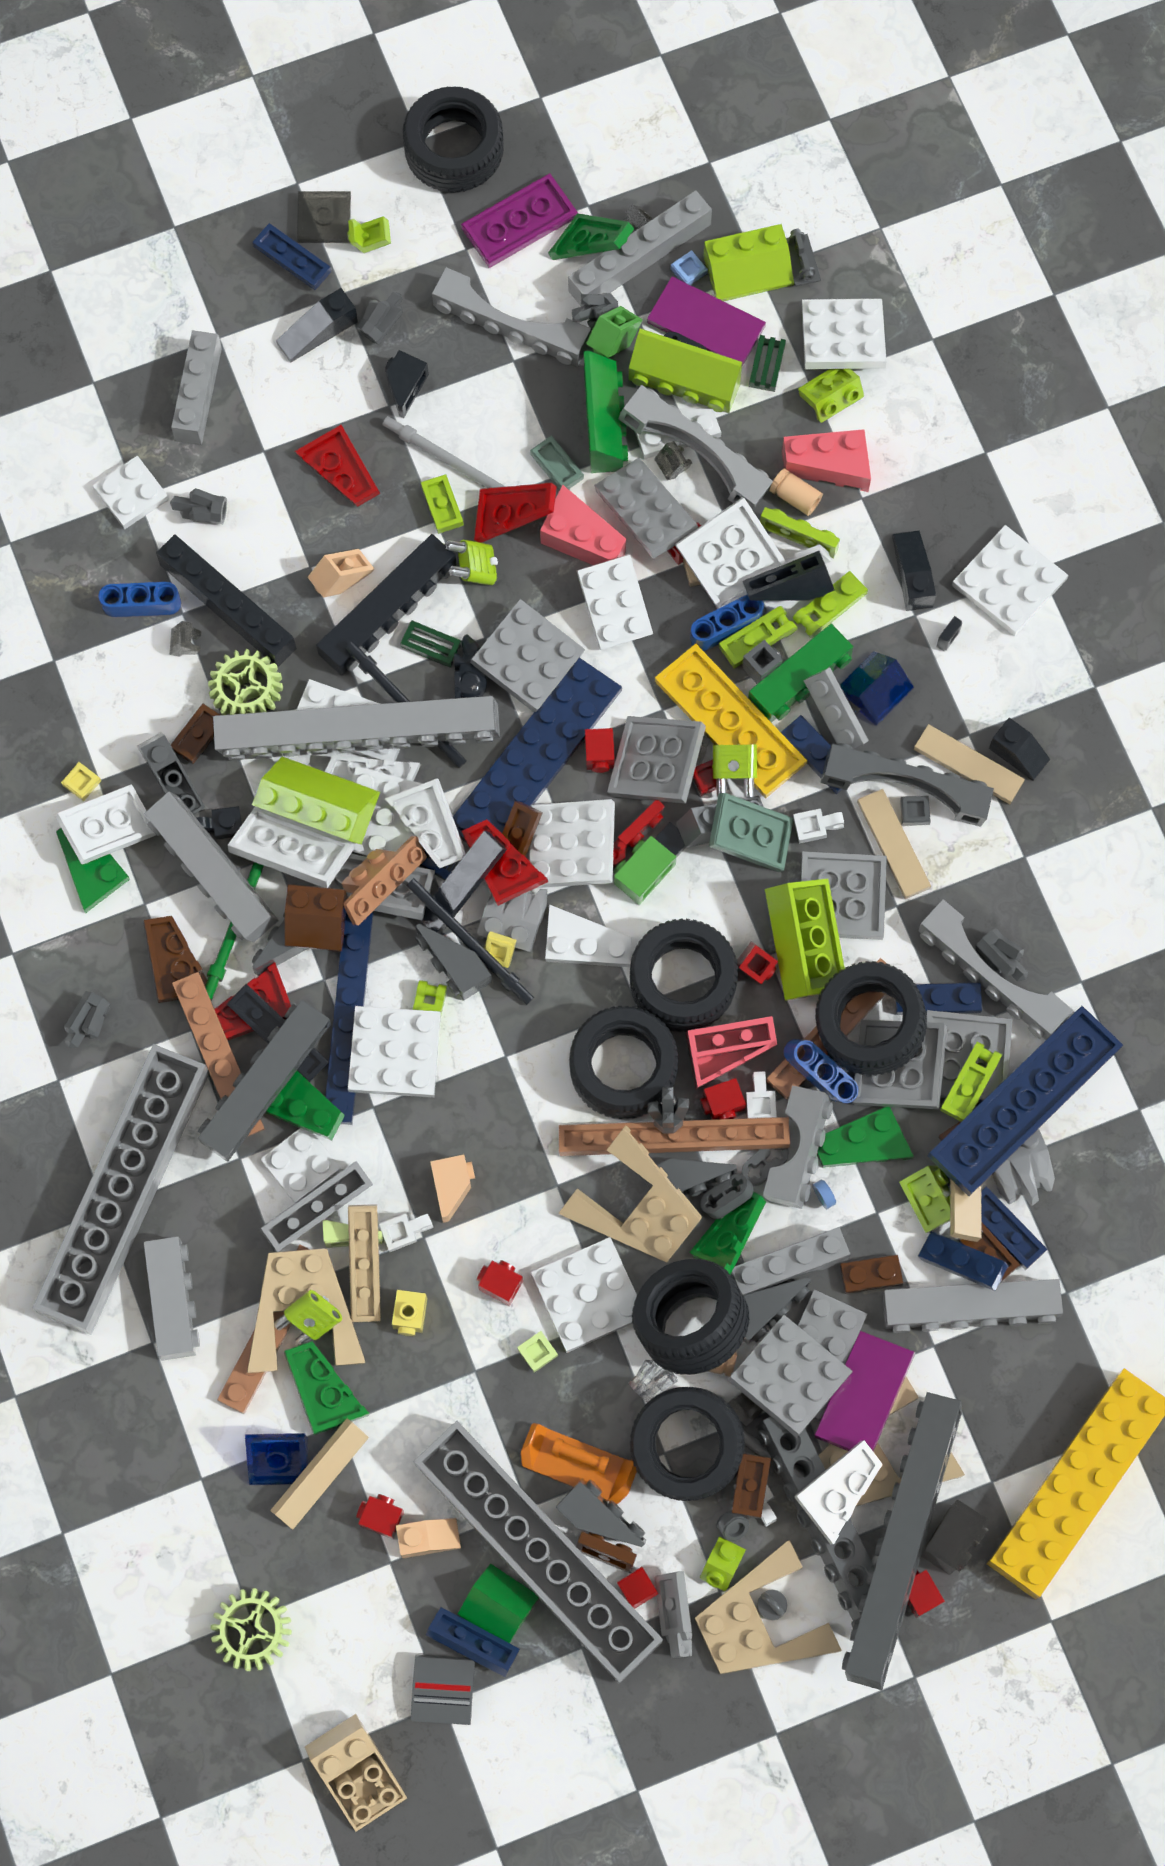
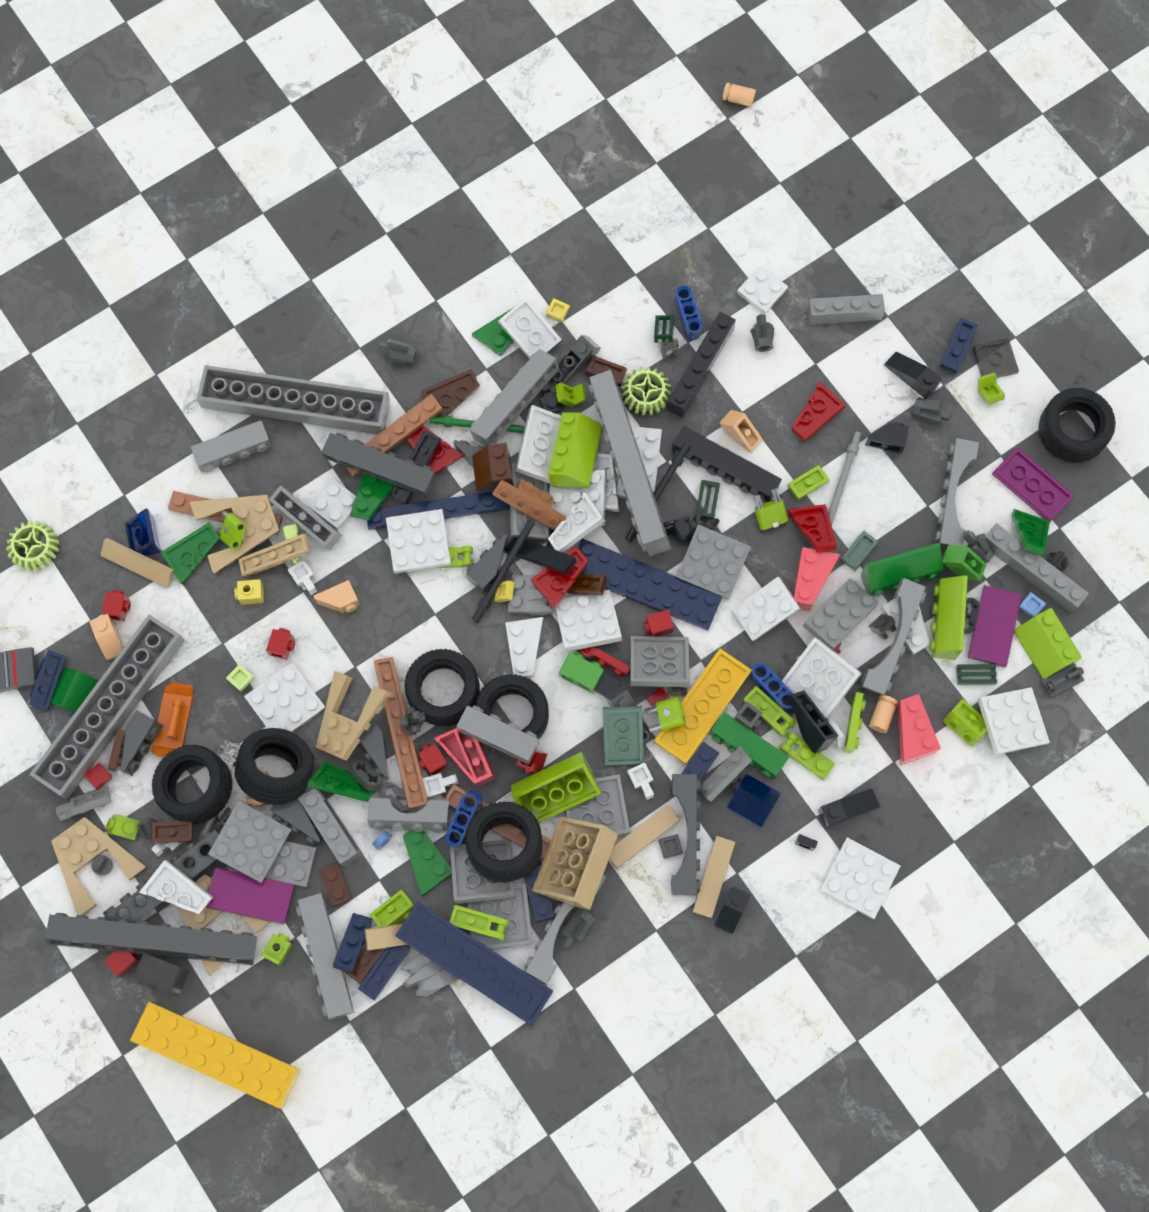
camera: 75 degrees right, 0 degrees up
none -> lime brick [261,933,293,966]
none -> light grey brick [456,706,539,764]
none -> tan slope [532,816,618,910]
none -> lime bracket [555,383,586,407]
none -> dark green tile [654,315,674,343]

